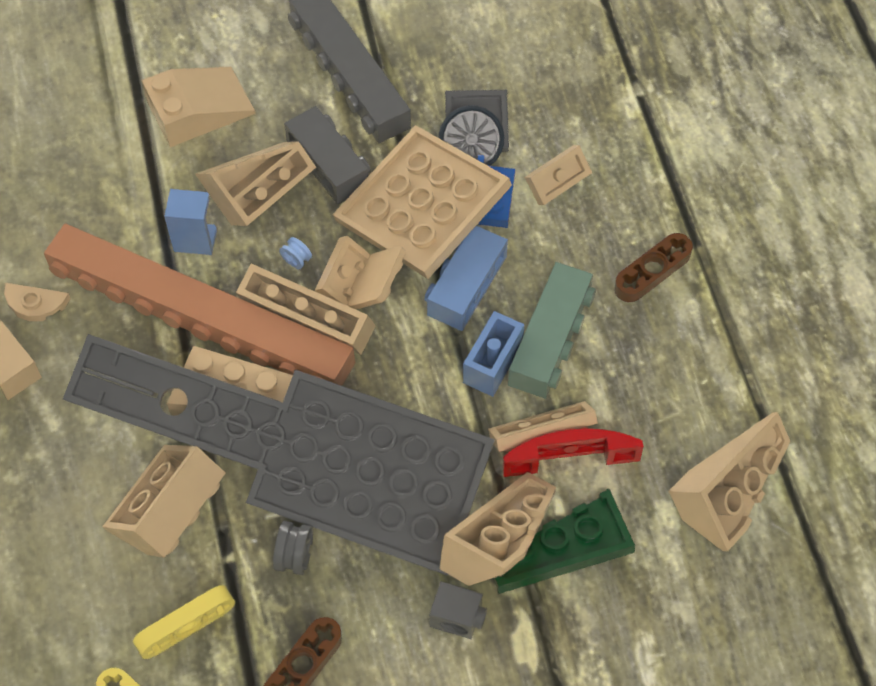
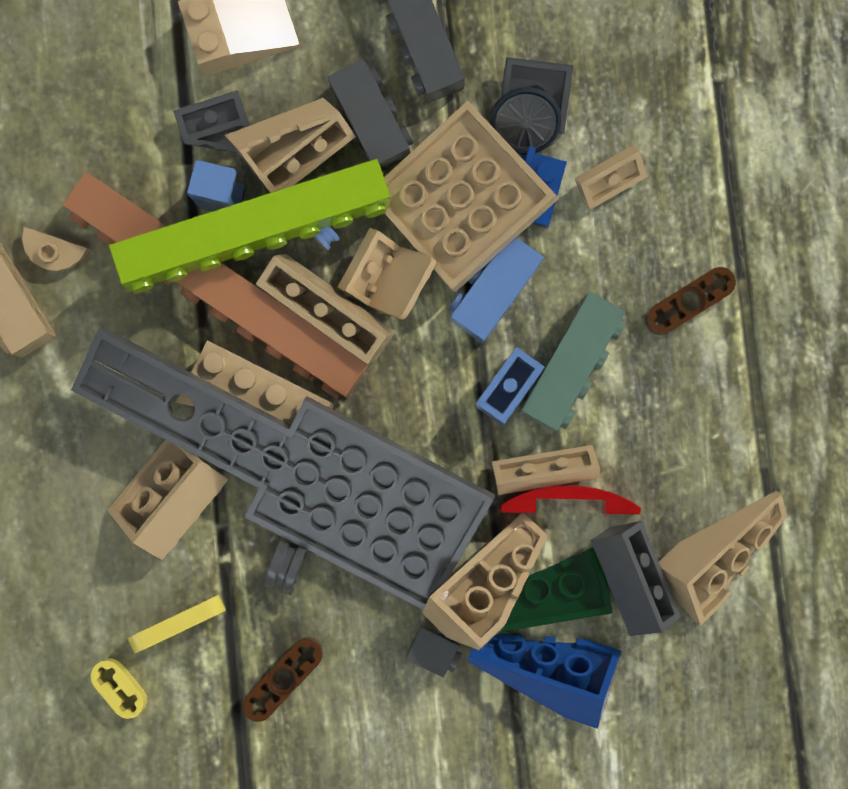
camera: 10 degrees right, 25 degrees up
none -> lime brick [109,159,391,293]
none -> dark grey wing [173,90,250,153]
none -> blue wedge [468,633,622,729]
none -> dark grey brick [591,521,681,636]

